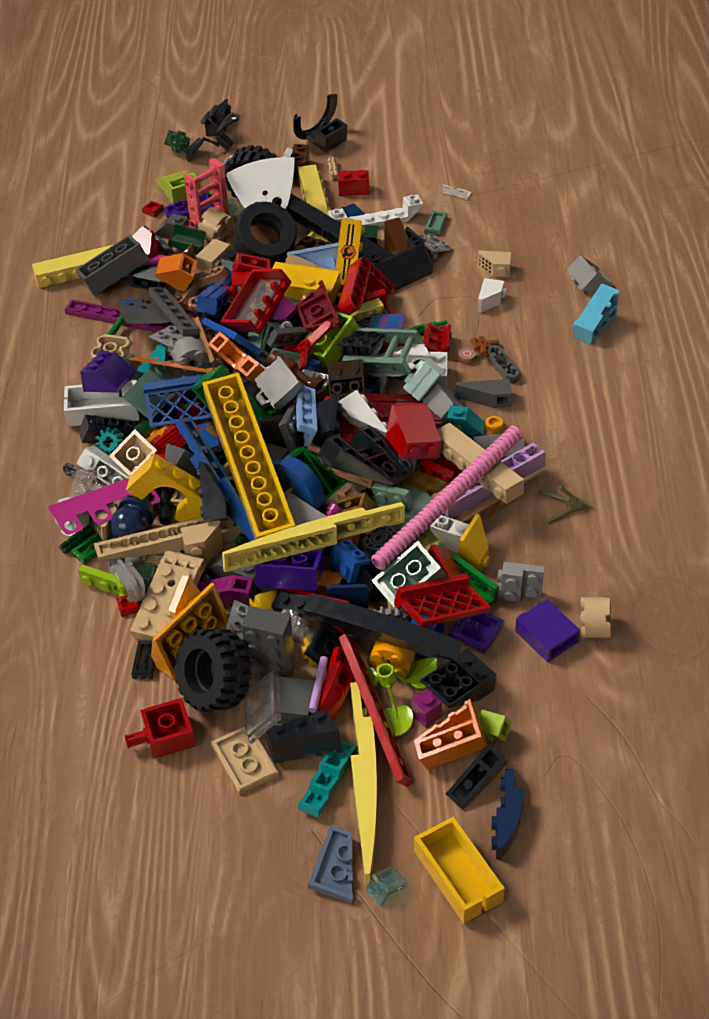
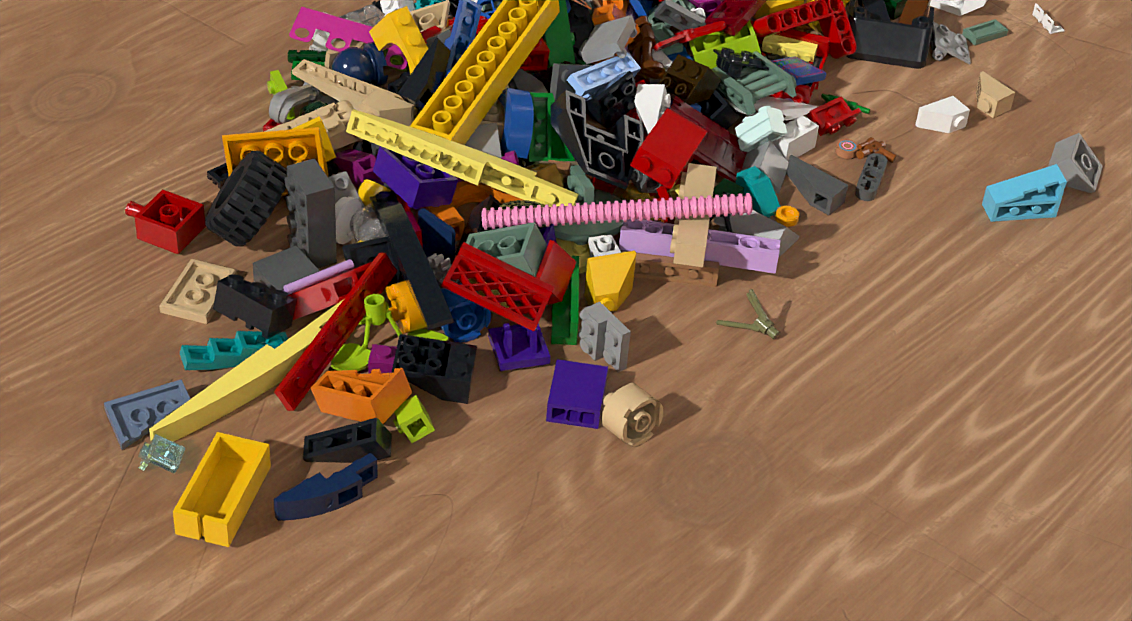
camera: 40 degrees right, 5 degrees down
clear piece [244,669,281,744] -> none
blue bracket [328,539,370,584] -> none

